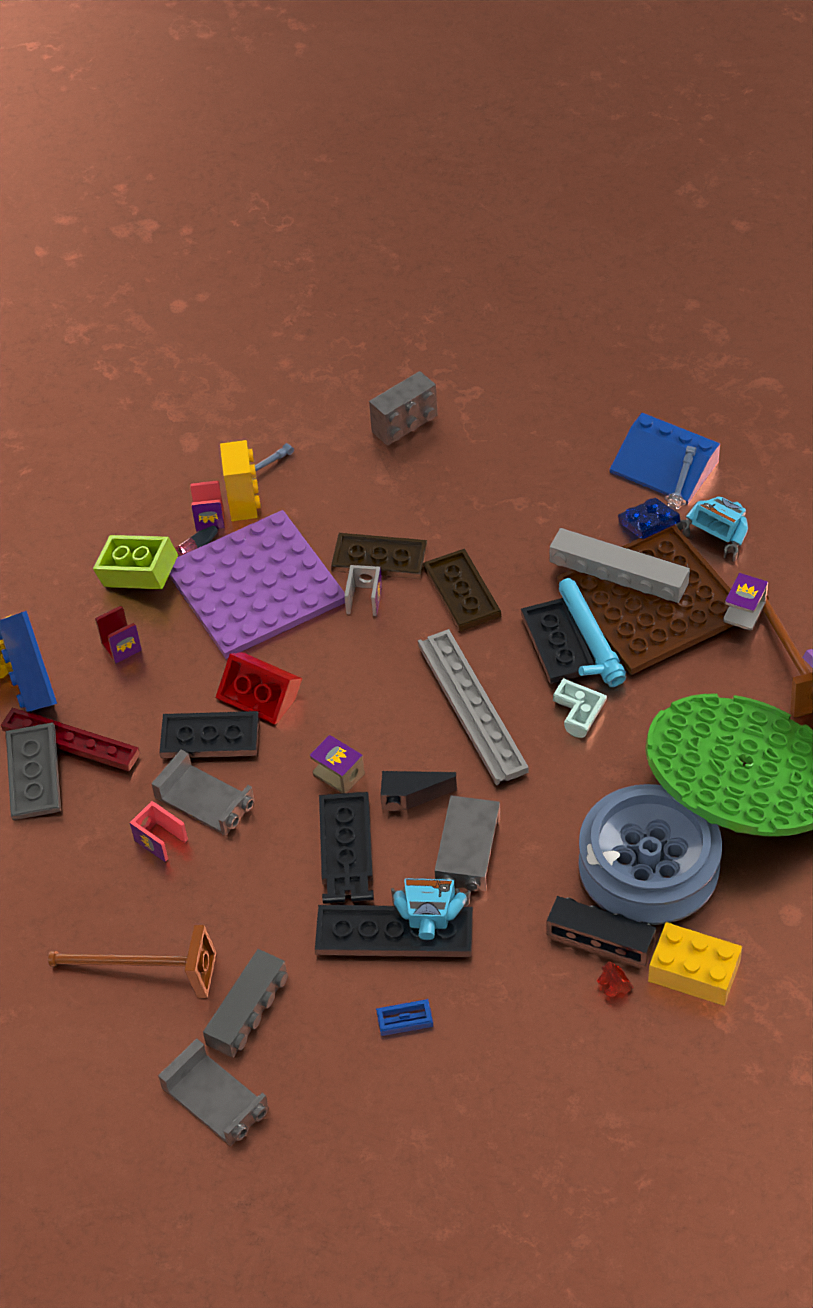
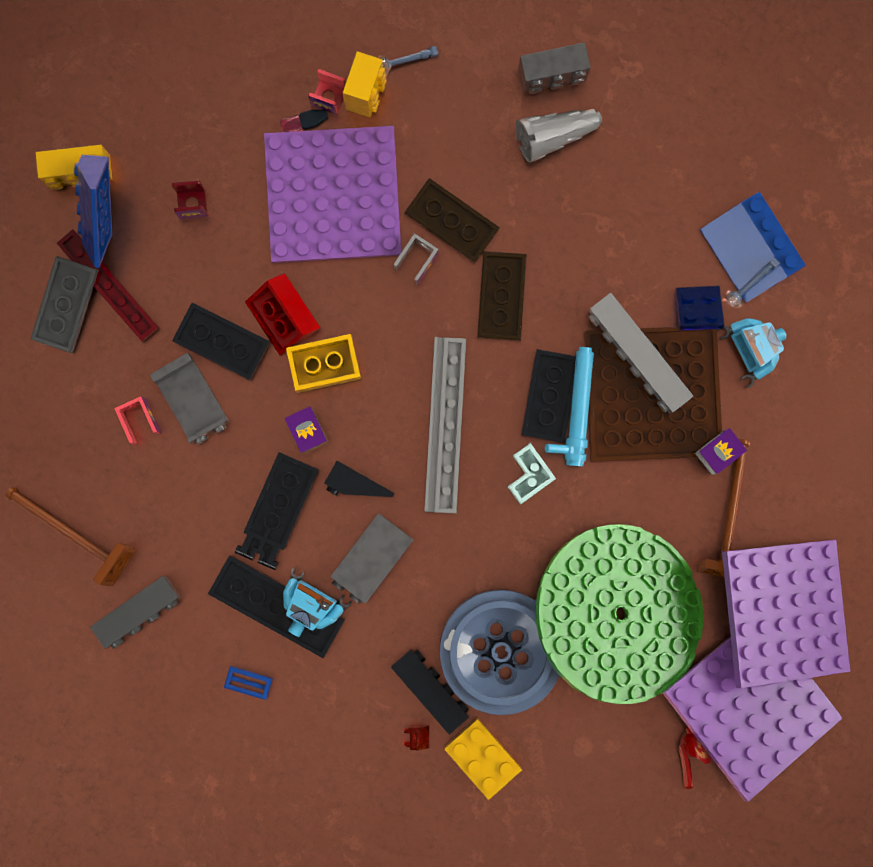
camera: 20 degrees right, 35 degrees up
lime brick [93,535,178,589] -> none
flat silver panel [158,1039,269,1146] -> none
none -> yellow brick [286,334,361,393]
none -> light grey cone [515,109,602,162]

